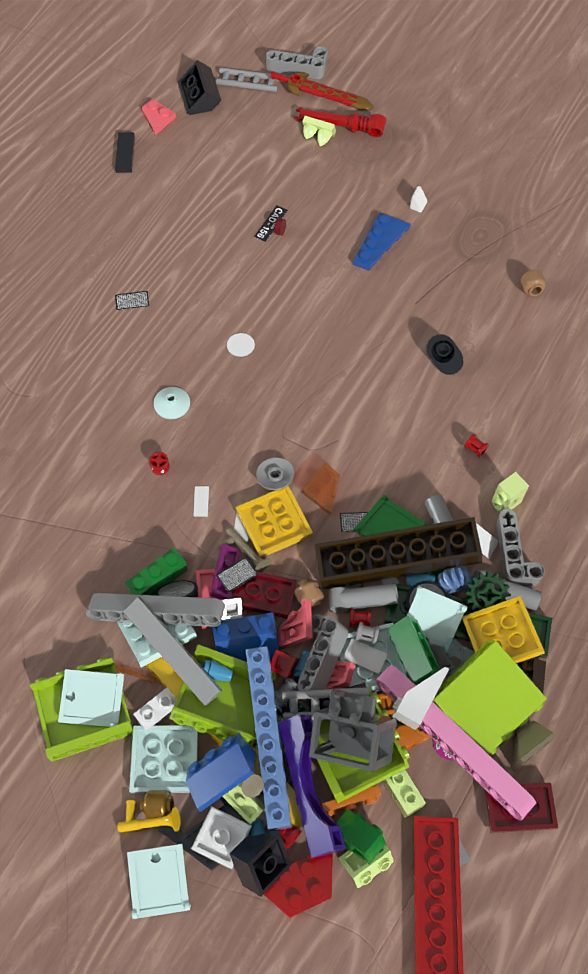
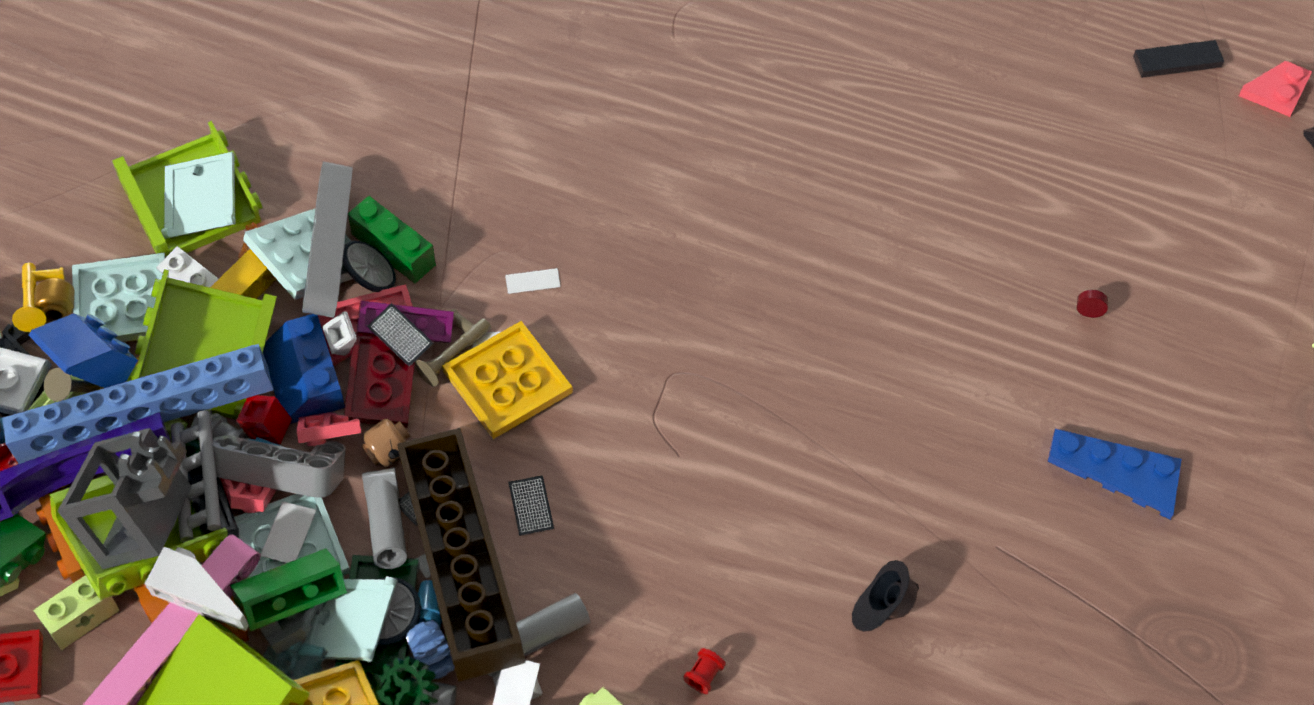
camera: 80 degrees right, 5 degrees down
sticker [115,291,149,310] -> none
light grey tile [123,597,222,706] -> none
red wheel [149,452,170,475] -> none
light aqua dish [154,387,190,419] -> none
dark azure cone [201,659,233,682] -> none
white sticker [227,333,255,357] -> none
black sticker [254,205,288,242] -> none
light grey dish [256,458,294,490] -> none
clear orange wing [301,463,340,515] -> none
red bush [349,609,371,627] -> none
green container [354,495,426,536] -> none
light grey bush [355,622,380,645] -> none
white slope [410,186,427,212] -> none

